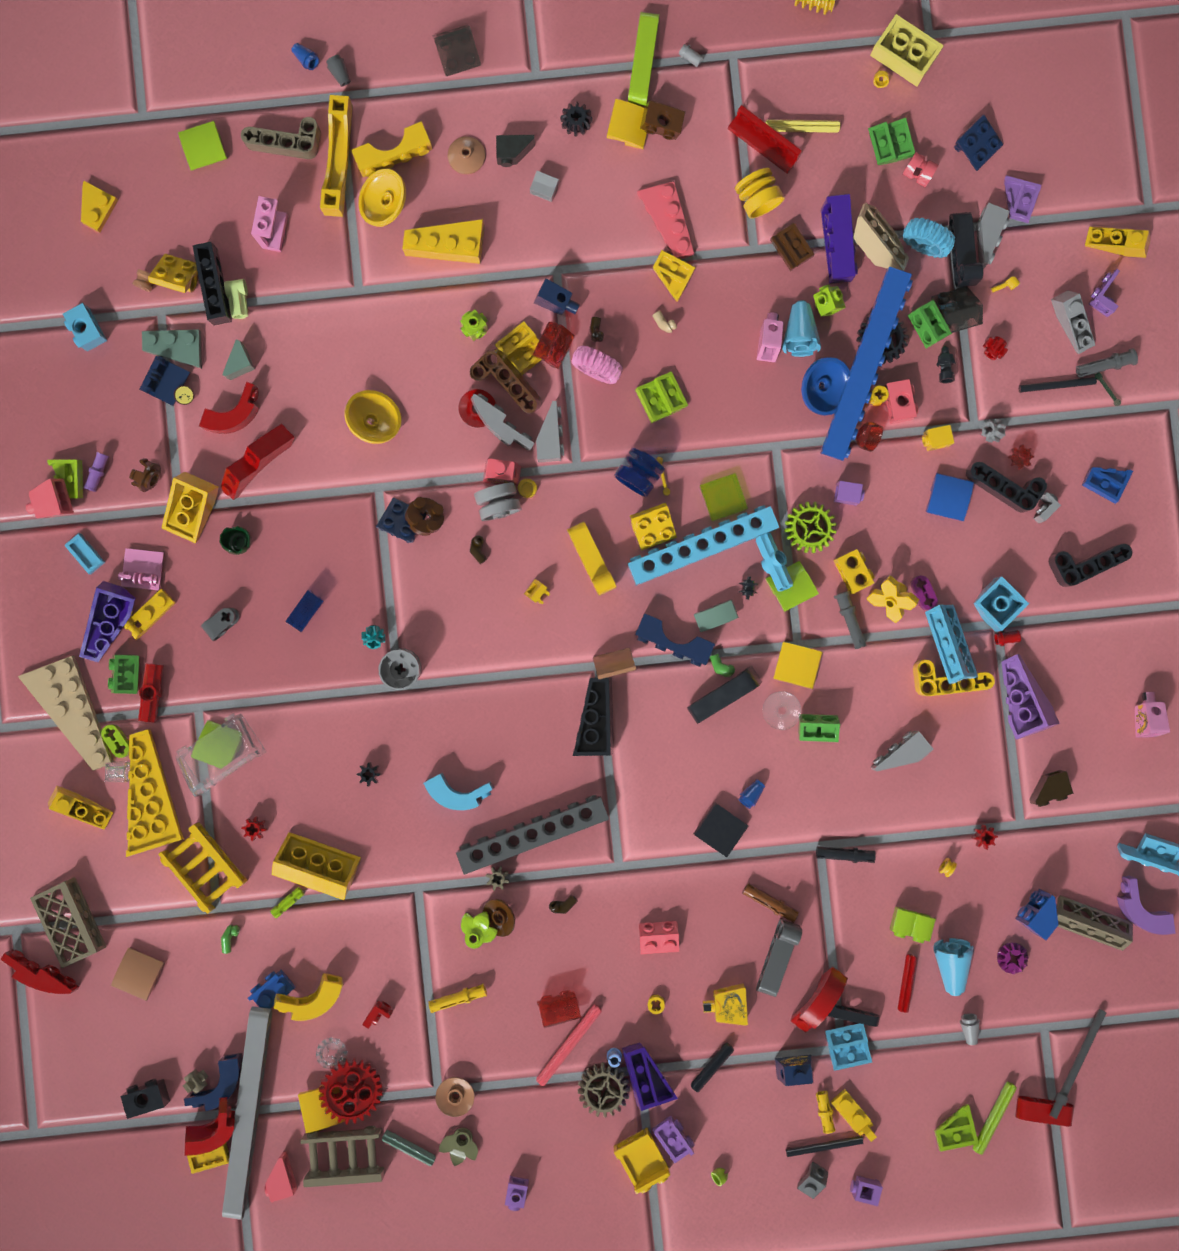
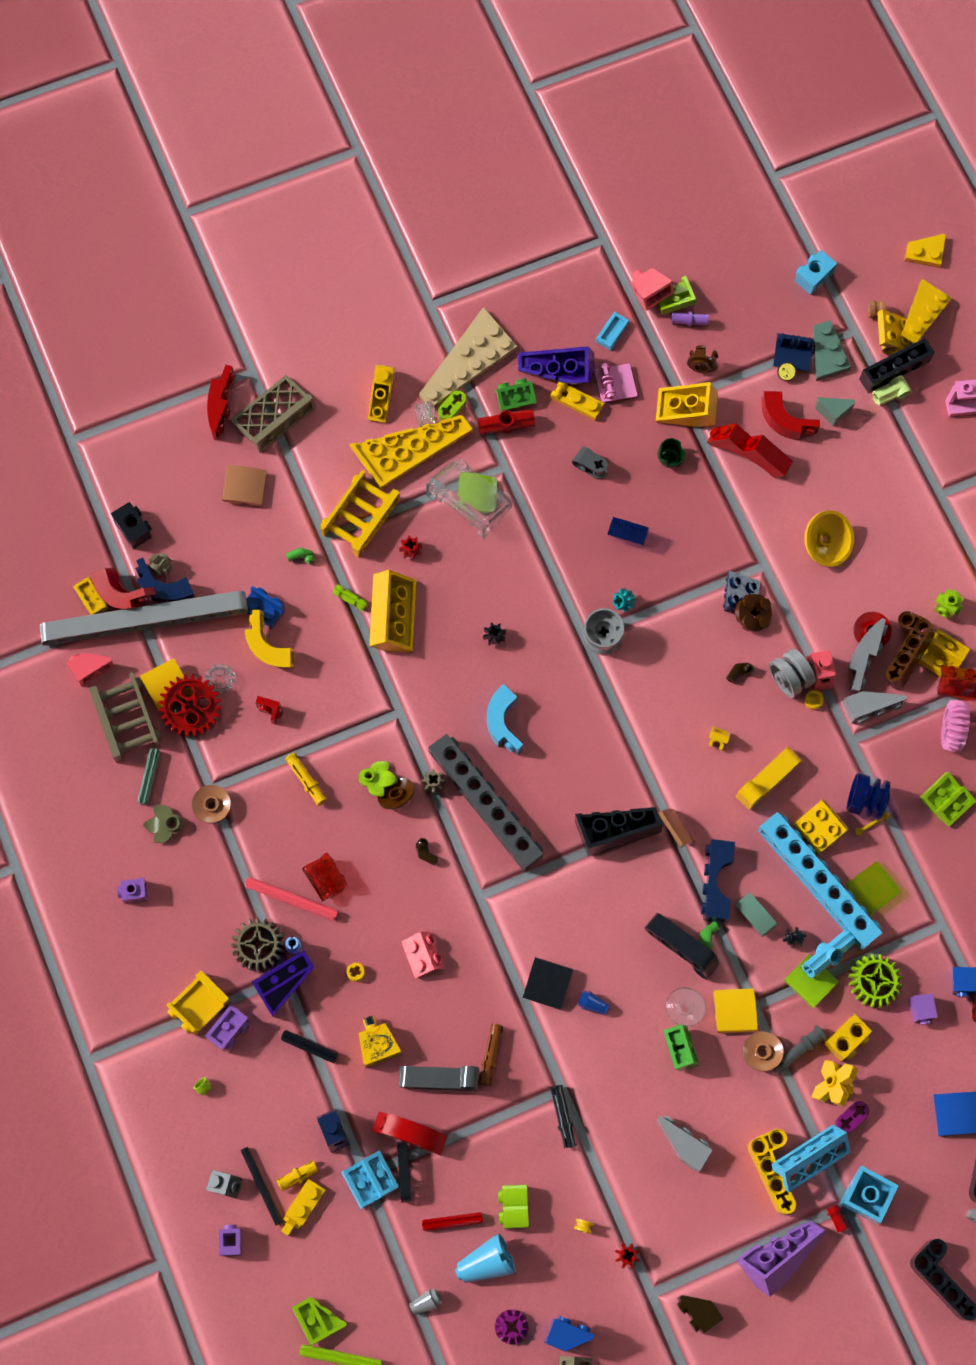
camera: 65 degrees right, 15 degrees down
none -> nougat dish [743,1031,783,1072]
none -> yellow wing [901,279,952,343]

